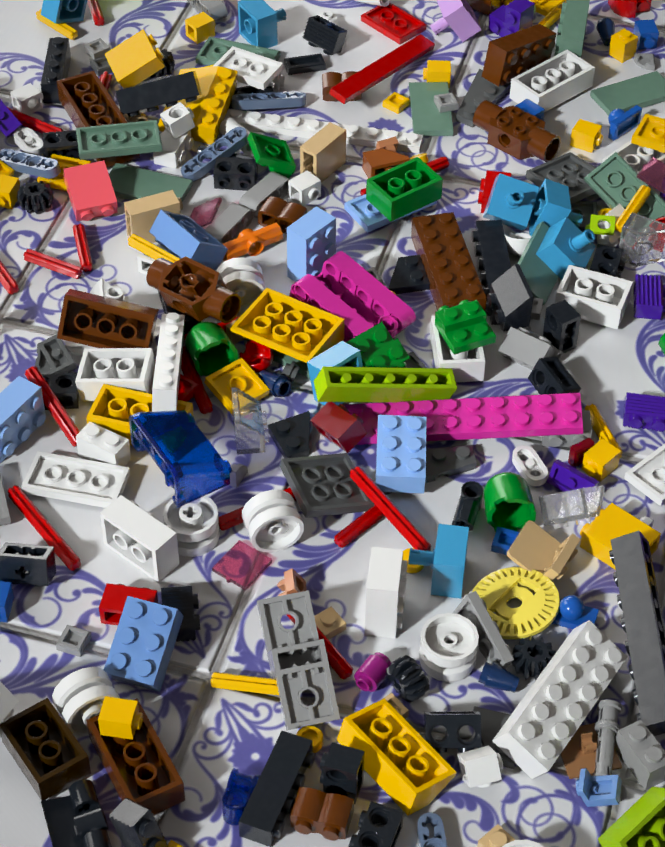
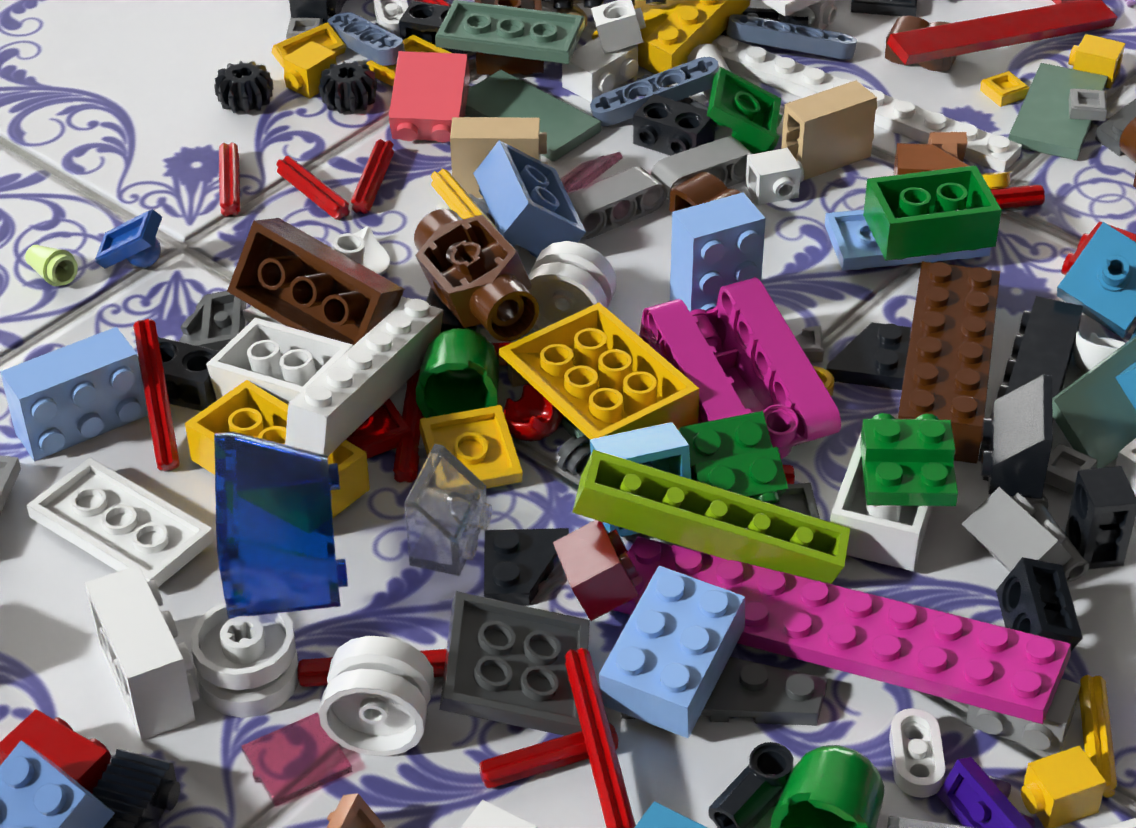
camera: 25 degrees right, 5 degrees down
red axle [7,485,81,571] -> none
white brick [76,422,131,466] -> none
orange piece [222,223,283,262] -> none
light grey tile [228,464,248,488] -> none
dark blue cone [258,370,291,397] -> none
dark red tile [568,437,595,467] -> none

